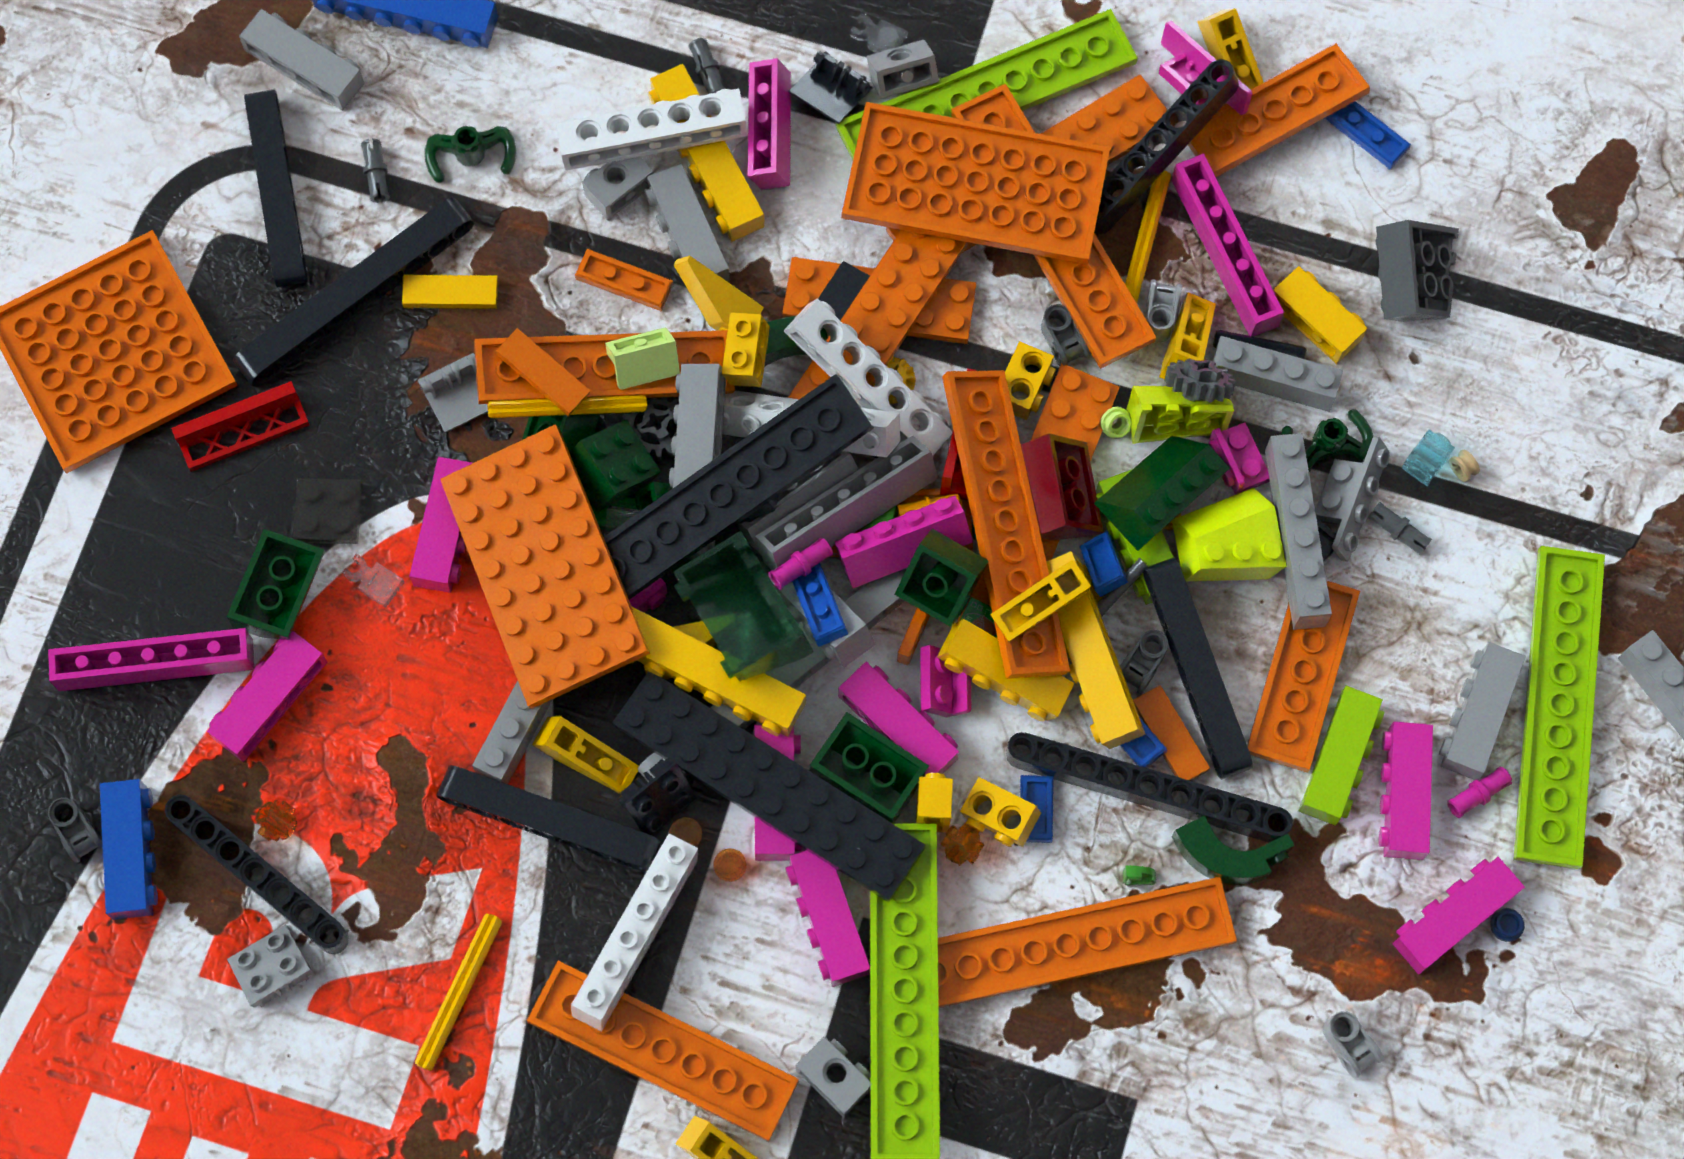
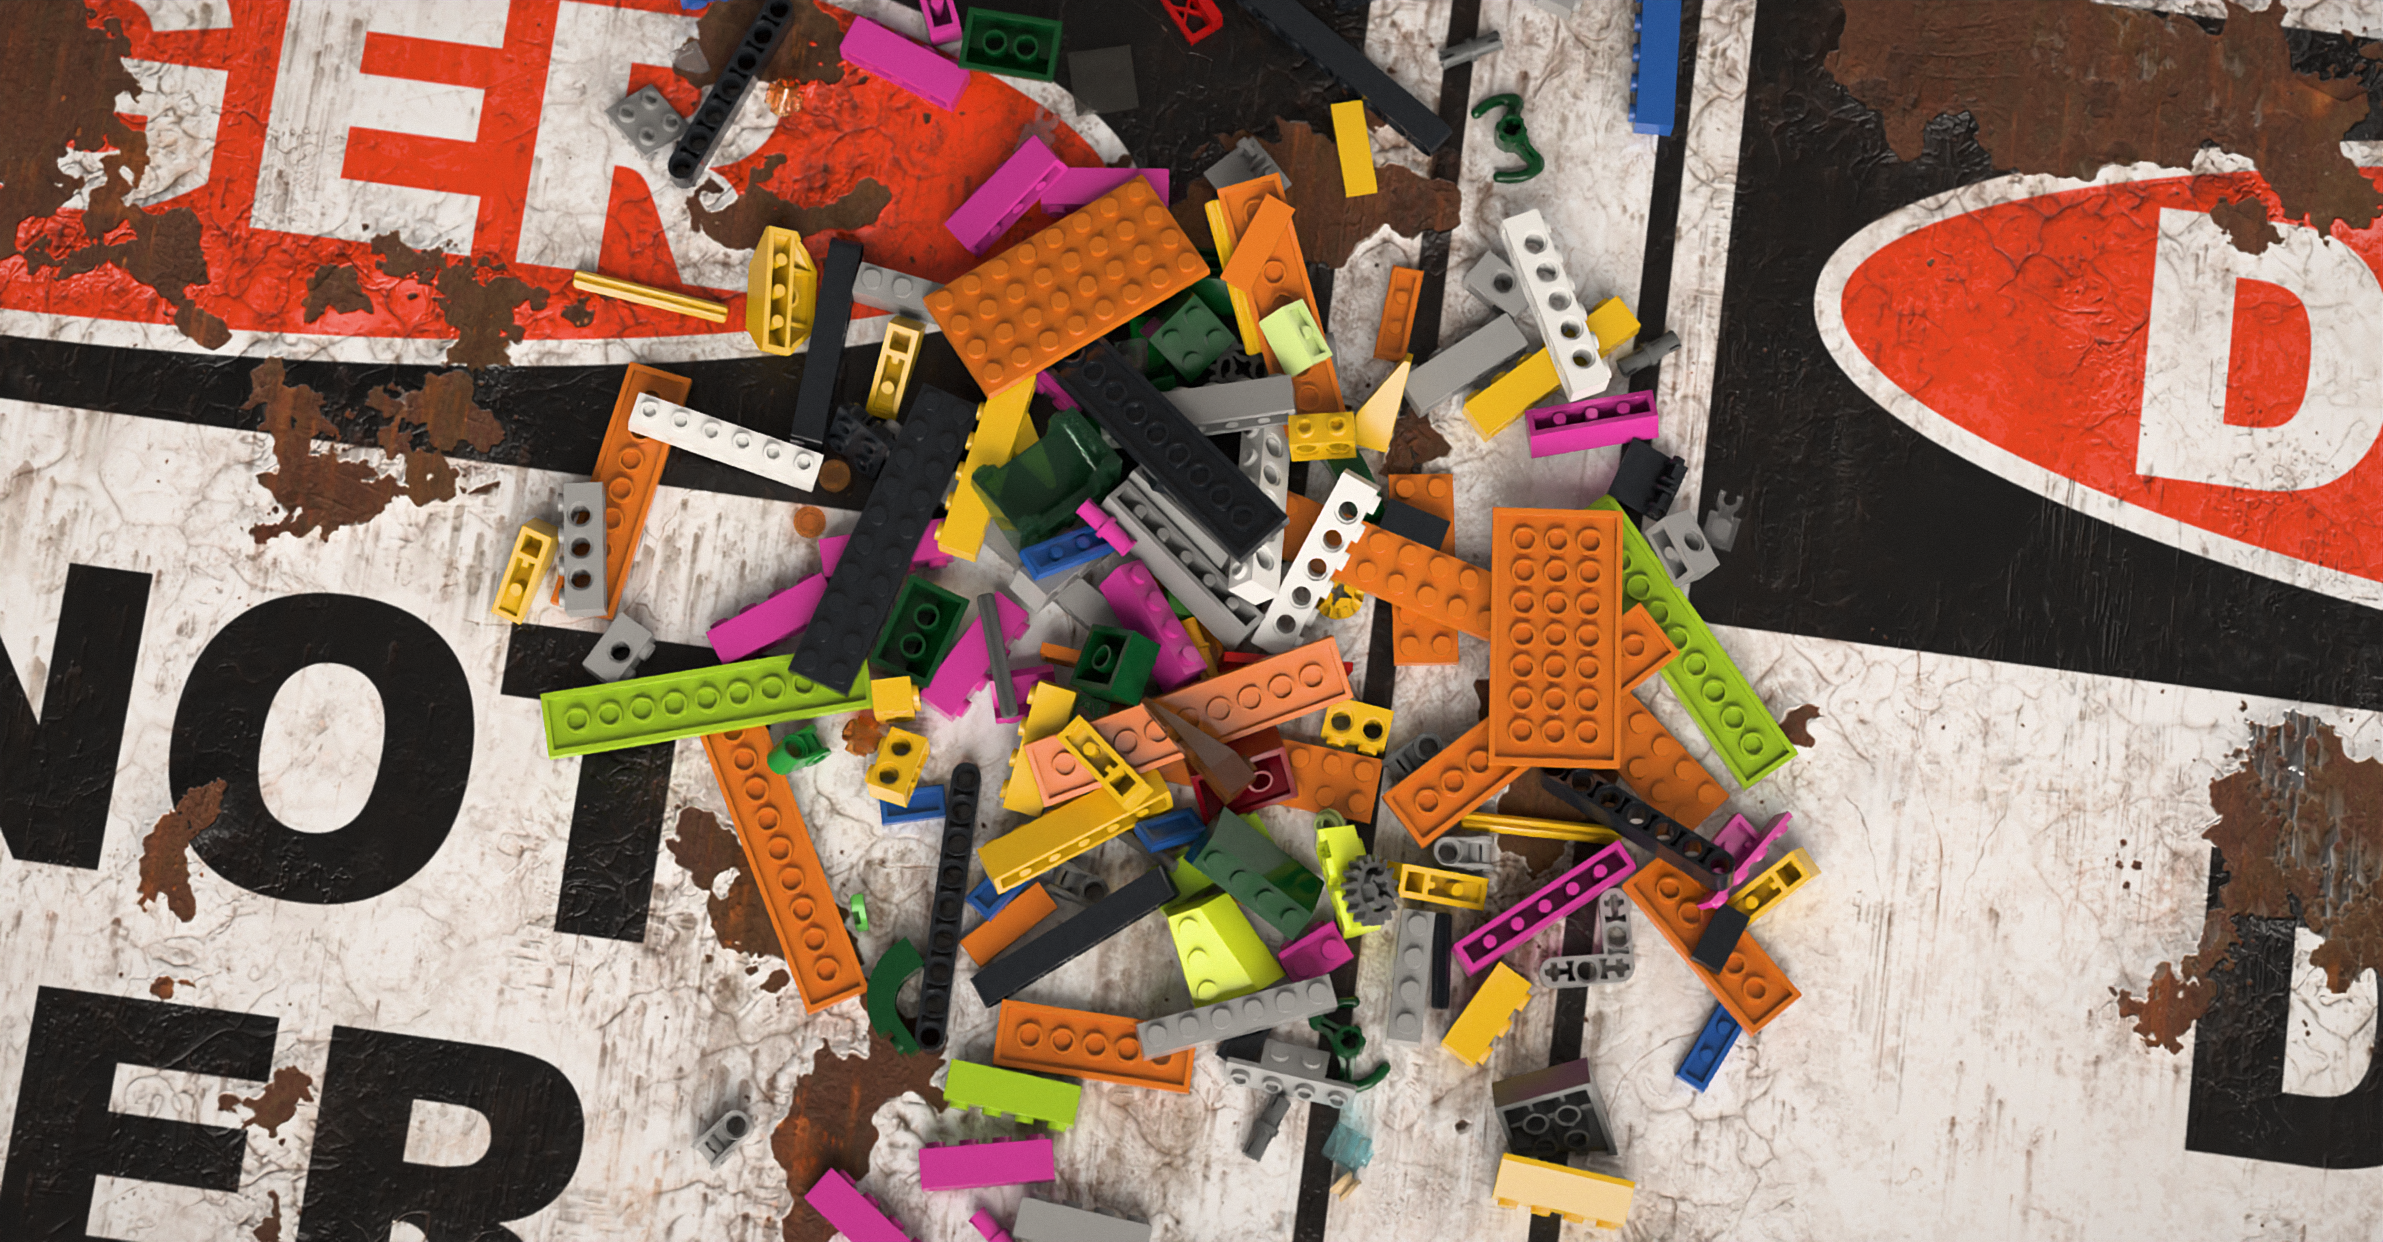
camera: 80 degrees right, 5 degrees up
none -> light grey brick [558,482,608,617]
none -> clear tile [668,40,711,74]
none -> yellow wedge [745,225,817,356]
none -> green piece [767,724,832,775]
none -> dark pink brick [944,134,1069,258]
none -> dark grey axle [977,593,1019,719]
none -> reddish brown wedge [1140,697,1257,805]
none -> yellow slope [1491,1153,1635,1231]
none -> light grey beam [1538,888,1635,989]
none -> black tile [1690,903,1750,976]

